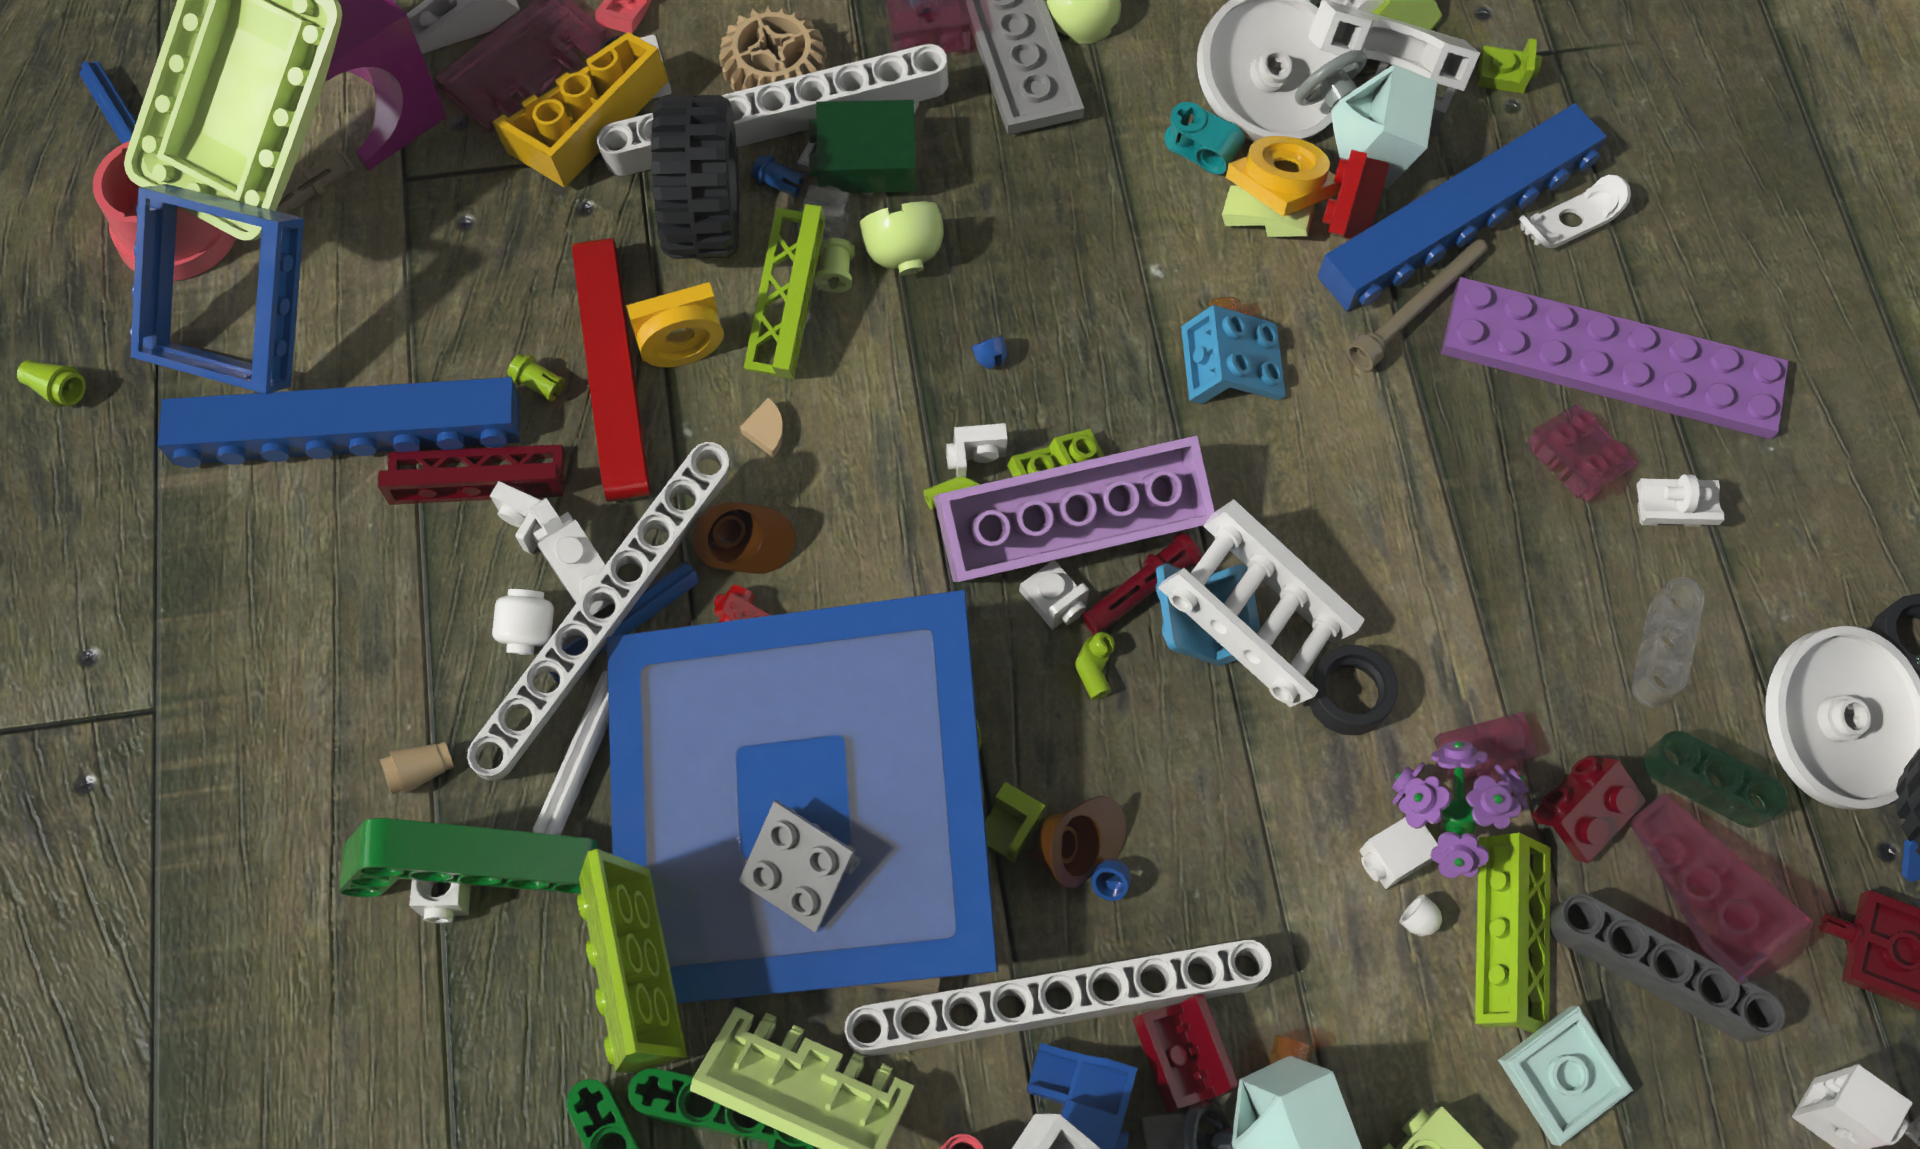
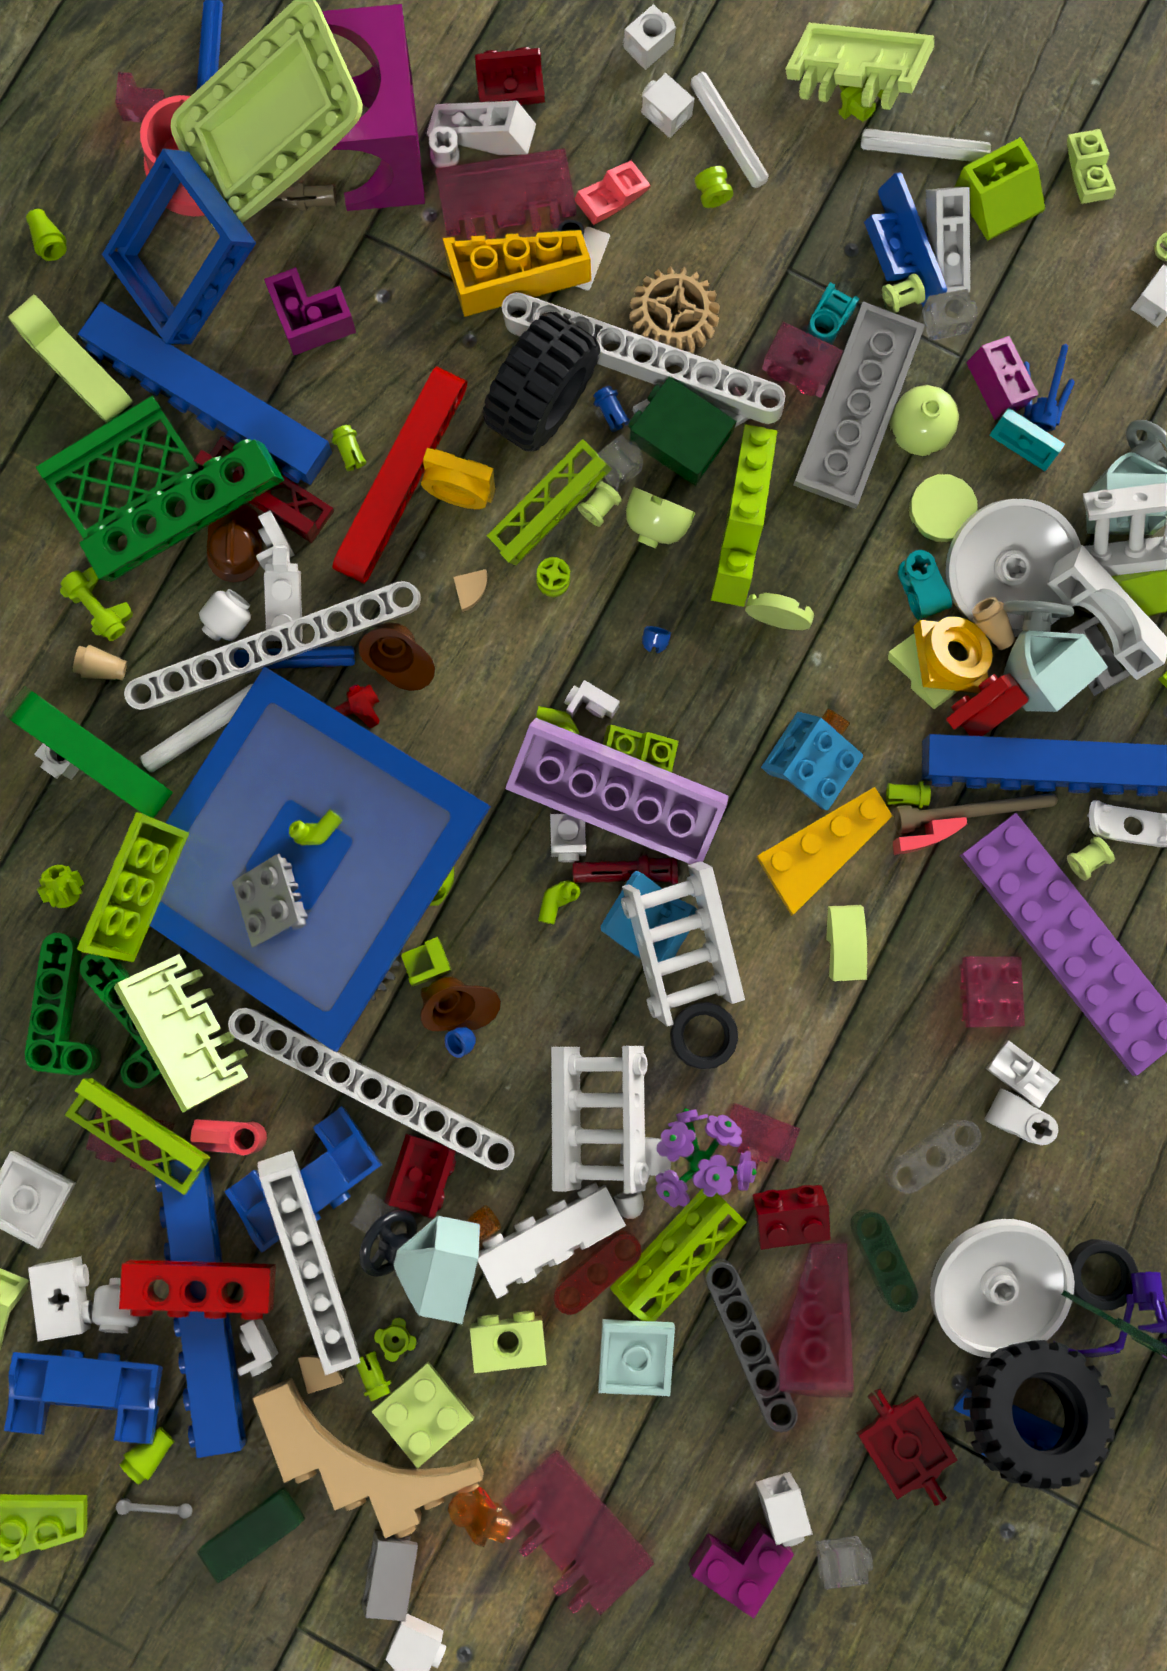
camera: 30 degrees right, 15 degrees up
none -> yellowish green beam [8,294,133,423]
none -> green fence [36,395,199,539]
none -> lime gear [37,865,84,908]
none -> lime piece [60,567,133,641]
none -> green brick [79,439,284,582]
none -> clear pink panel [115,72,165,122]
none -> reddish brown piece [207,505,262,583]
none -> magenta brick [264,267,356,355]
none -> lime arm [289,809,343,845]
none -> white bush [429,126,460,170]
none -> white wedge [478,1182,626,1299]
none -> lime wheel [536,557,570,597]
none -> white fence [551,1046,649,1193]
none -> clear red beam [554,1231,642,1315]
none -> lime arch [711,424,778,607]
none -> yellowish green tile [745,593,814,630]
none -> yellow wing [756,787,893,916]
none -> yellowish green slope [826,905,867,981]
none -> lime pin [886,781,931,809]
none -> coral slope [892,817,967,855]
none -> yellowish green tile [909,474,978,542]
none -> tan cone [972,597,1016,650]
none -> white piece [984,1088,1058,1145]
none -> yellowish green bush [1067,837,1115,881]

